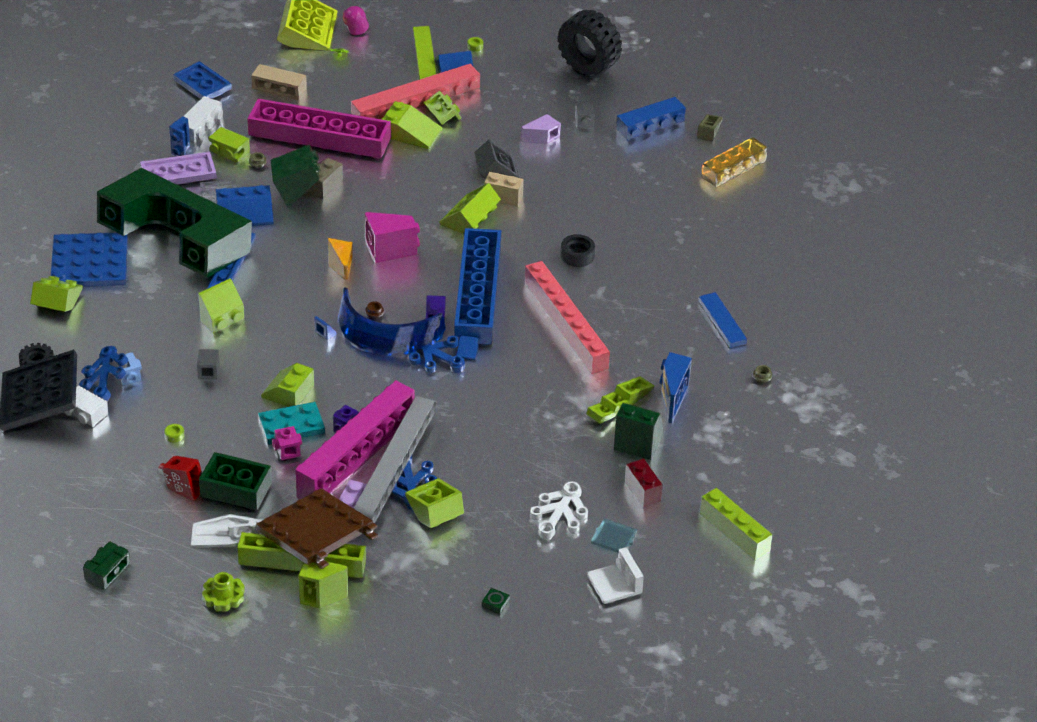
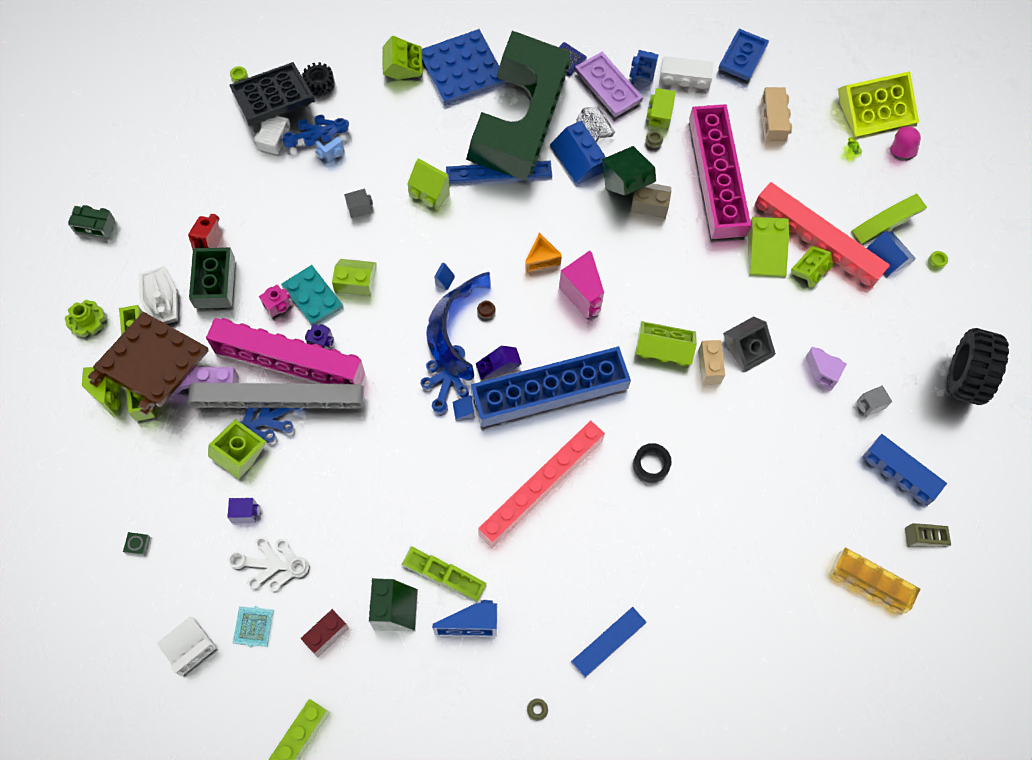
camera: 70 degrees right, 25 degrees up
lime tile [164,424,185,443] -> none
none -> dark purple brick [227,498,260,523]

